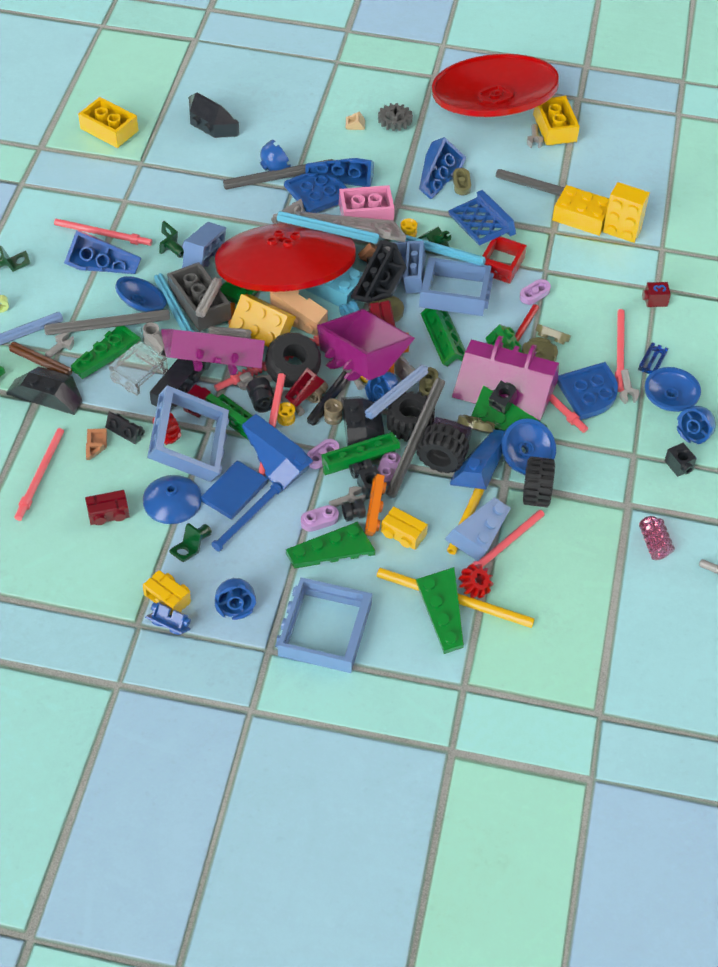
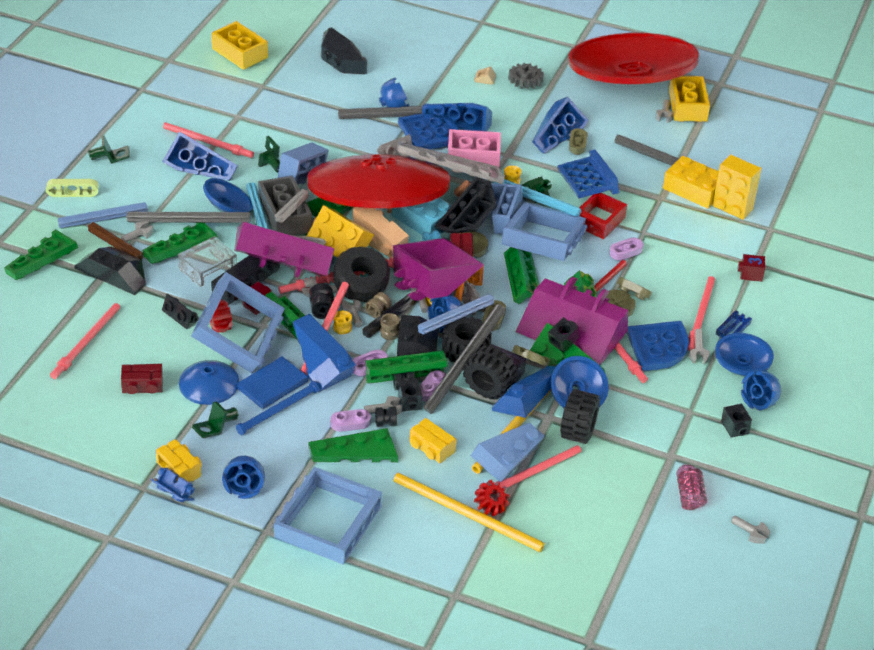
camera: 10 degrees right, 10 degrees down
nougat slope [86,428,107,460] -> none
light grey piece [143,322,166,358] -> none
medium azure axle [277,211,379,244] -> none
dark red slope [285,368,325,407] -> none
orange plate [364,474,387,537] -> none
green wing [416,567,464,654] -> none

